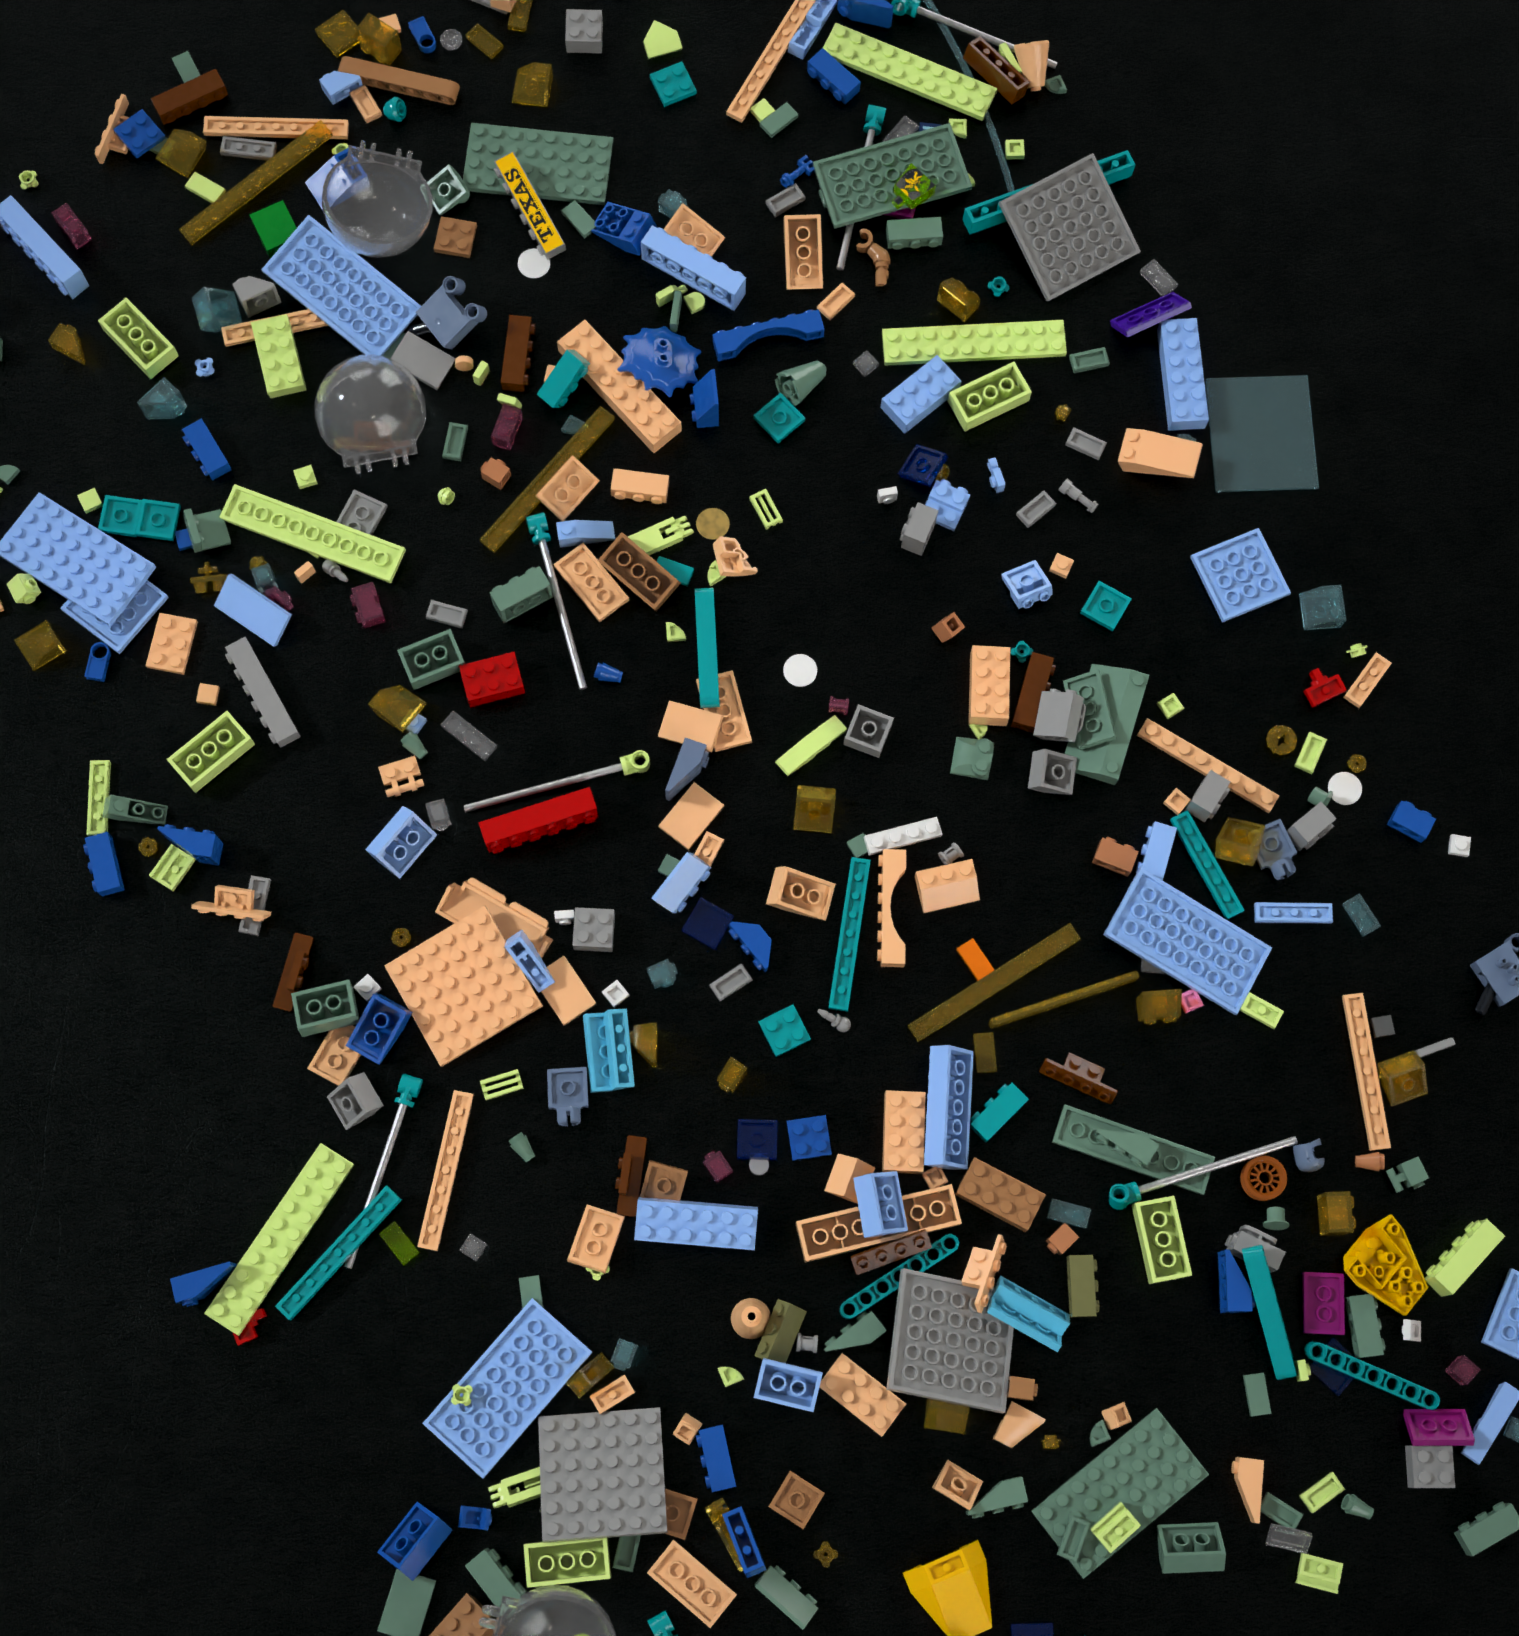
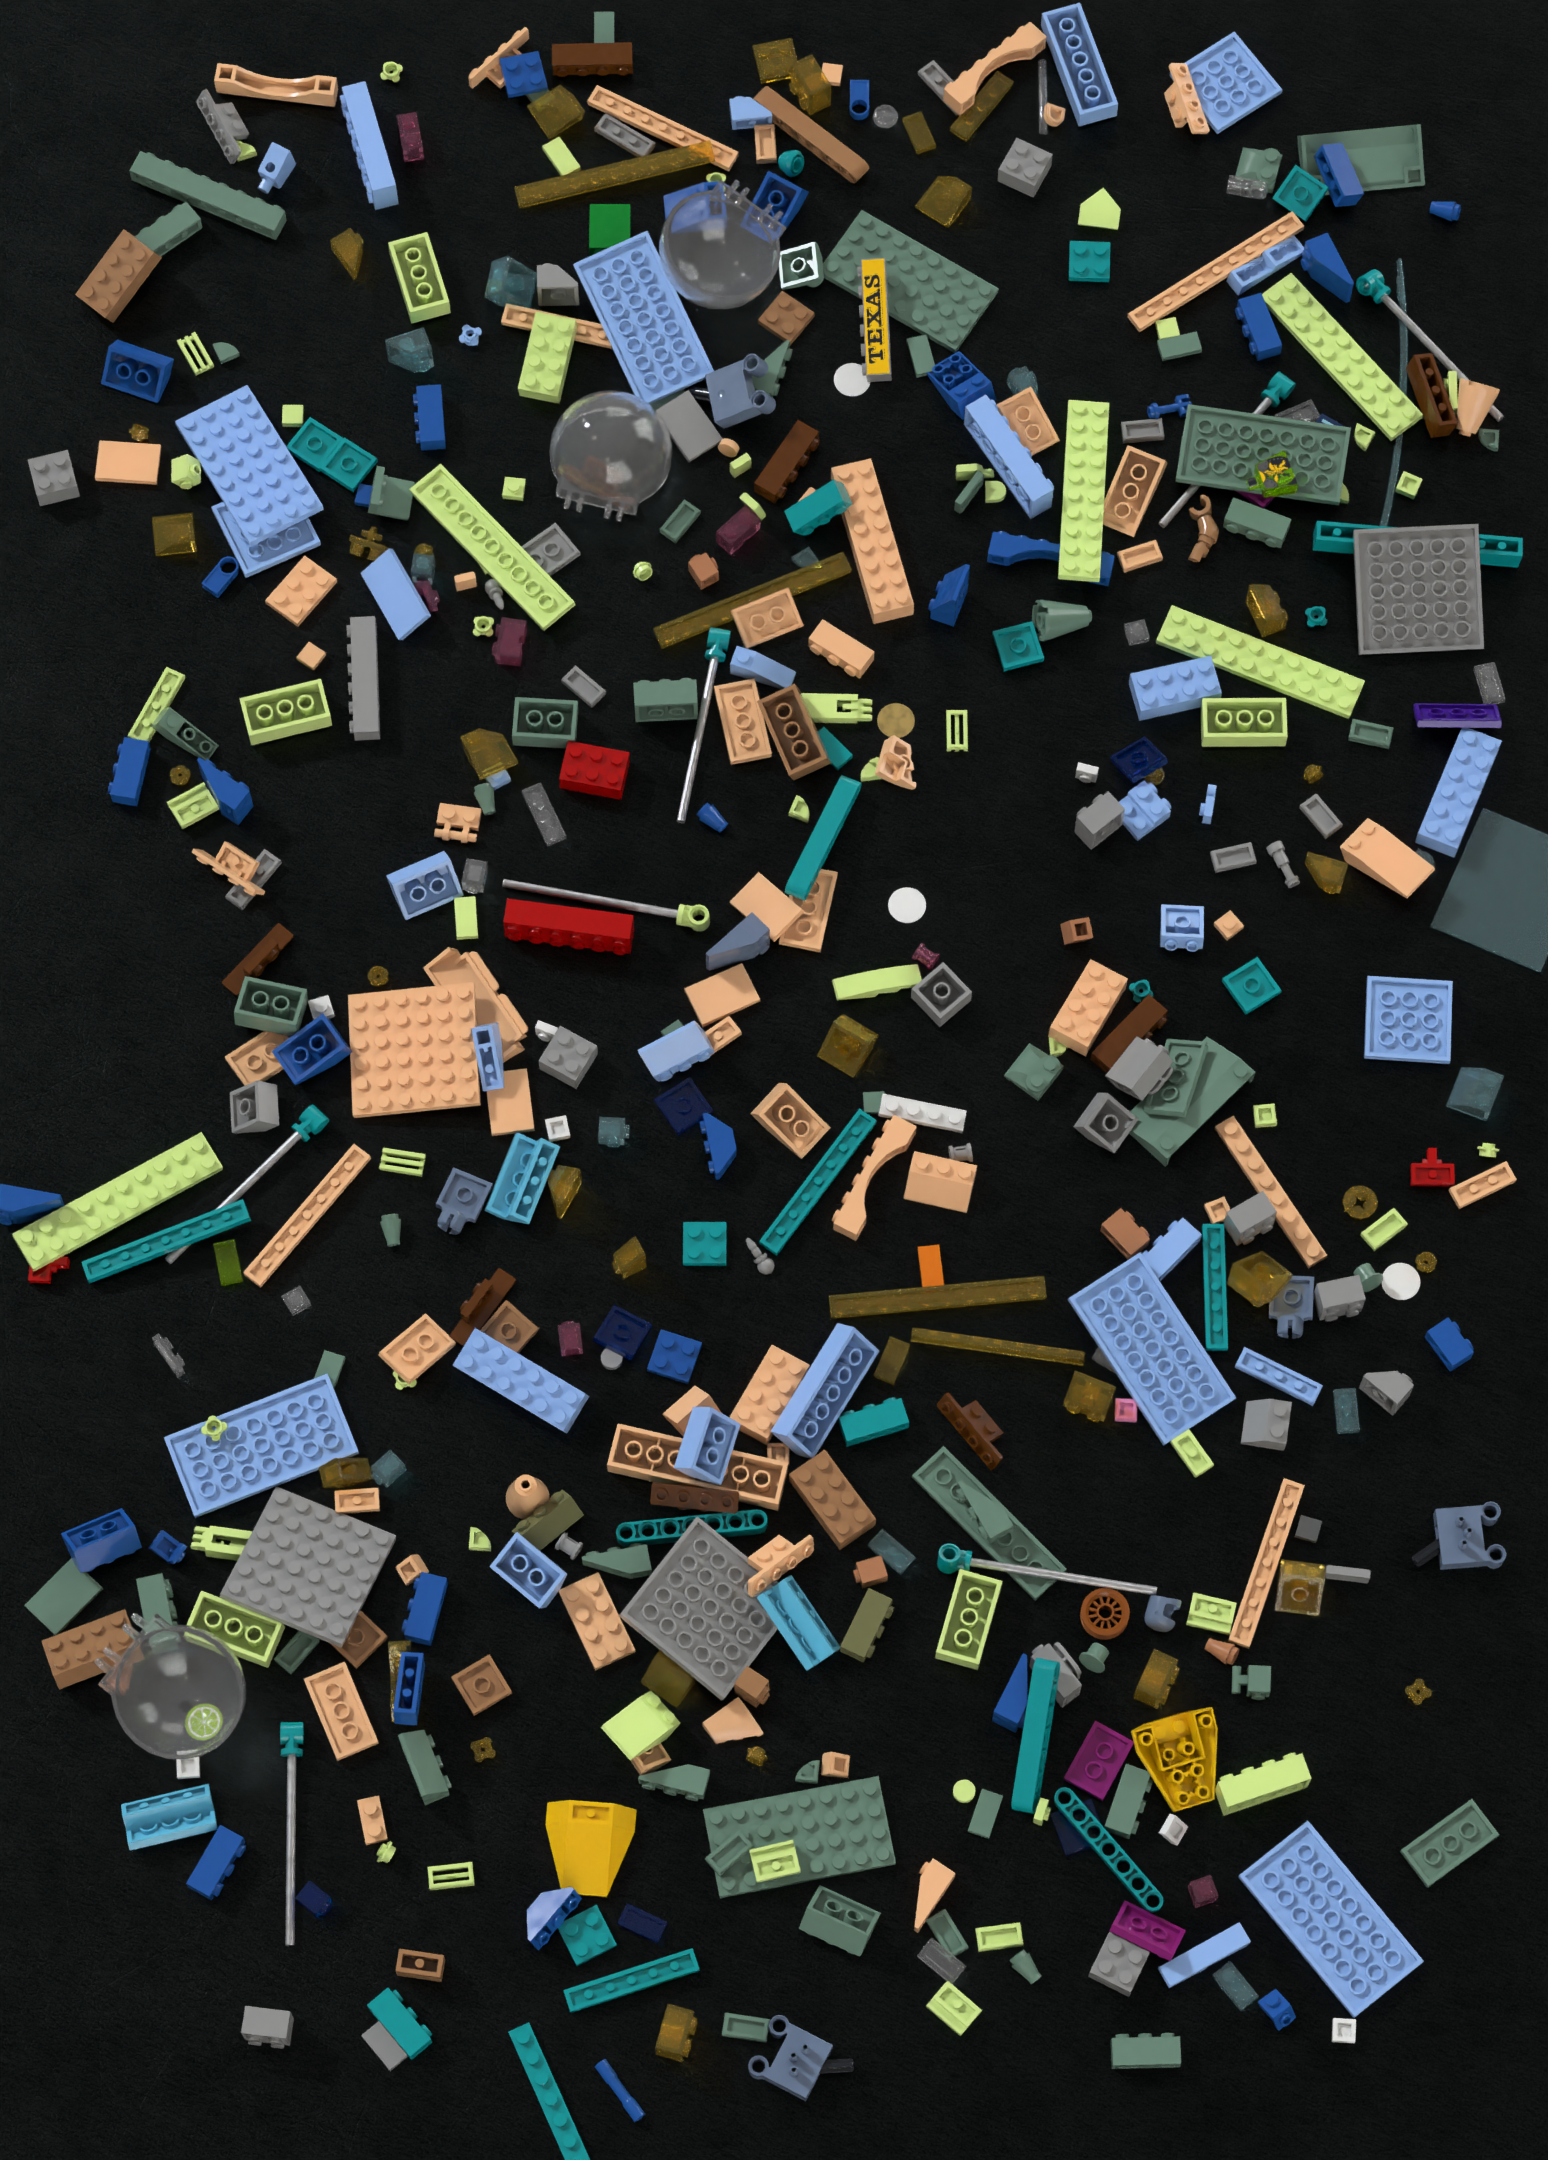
camera: 30 degrees right, 5 degrees down
blue piece [617,326,701,397] -> none
light grey tile [709,963,752,1002] -> none
white plate [1448,834,1471,857] -> none
none -> clear plate [152,1333,185,1378]
none -> yellowish green tile [454,896,478,940]
none -> yellowish green plate [473,616,494,637]
none -> yellowish green slope [601,1691,680,1760]
none -> blue slope [741,171,809,244]
none -> sand green slope [752,340,793,401]
none -> yellowish green tile [953,1780,975,1803]
none -> yellowish green plate [1058,400,1109,582]
none -> yellowish green plate [1186,1593,1237,1635]
none -> light grey slope [1241,1399,1292,1451]
none -> clear yellow slope [1305,852,1349,894]
none -> light grey slope [1359,1371,1414,1415]

